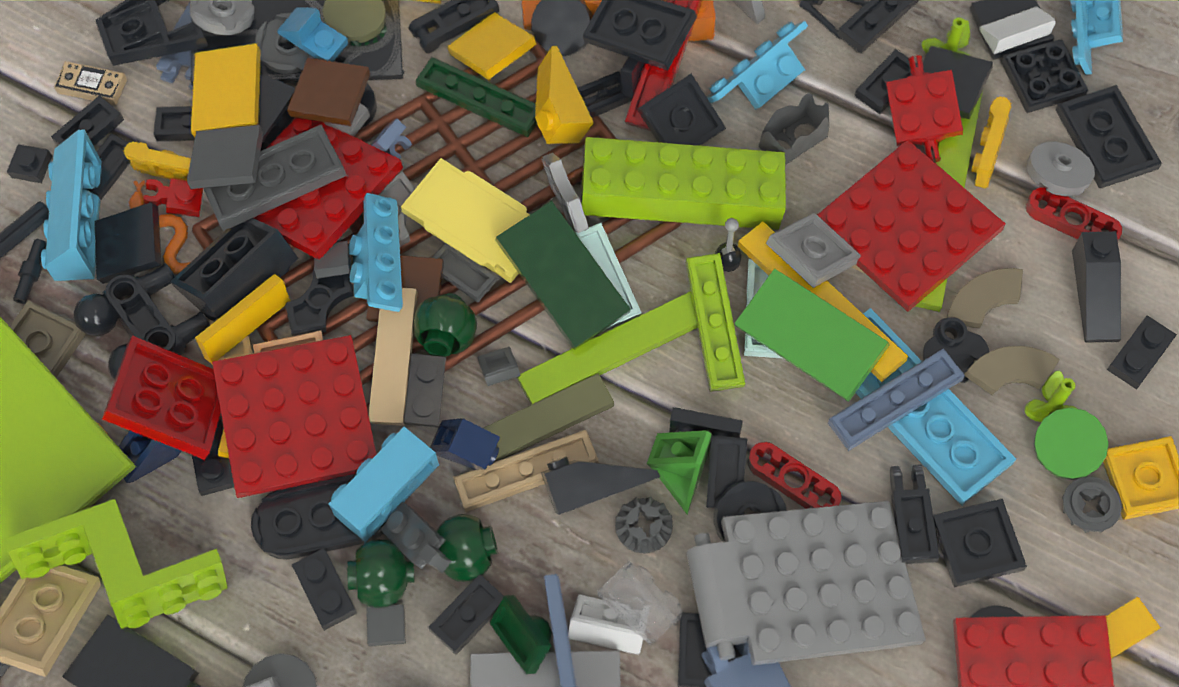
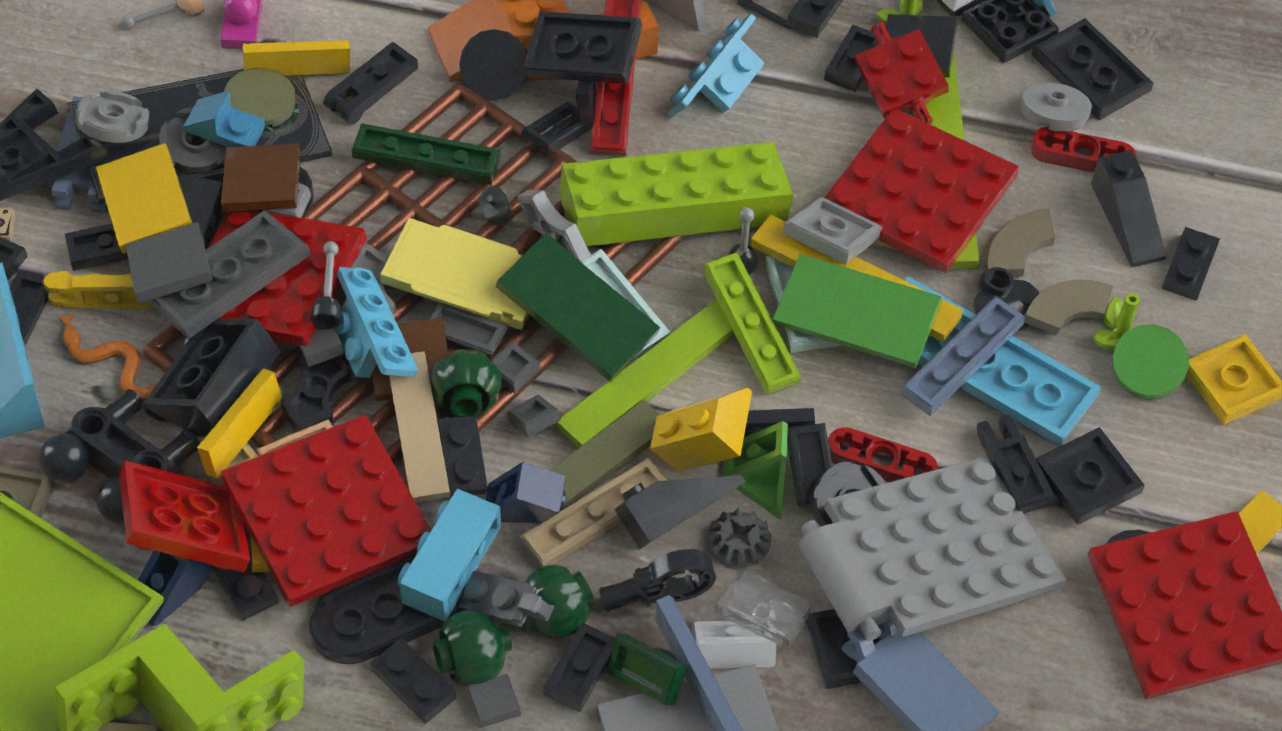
camera: 20 degrees left, 10 degrees down
black tile [94,202,162,284] -> none
red plate [143,178,204,218] -> none
sand blue tile [370,118,412,159] -> none
yellow tile [447,12,536,80] -> none
yellow slope [535,46,594,144] -> none
black tile [637,73,726,146] -> none
dark grey piece [759,93,830,165] -> none
yellow hinge [971,96,1011,189] -> none
dark grey gear [1062,476,1122,533] -> none
none -> black hinge [310,241,342,329]
none -> pearl dark grey piece [477,185,512,225]
none -> dark grey tile [491,342,540,394]
none -> black pin [599,549,716,613]
none -> yellow slope [650,387,752,472]

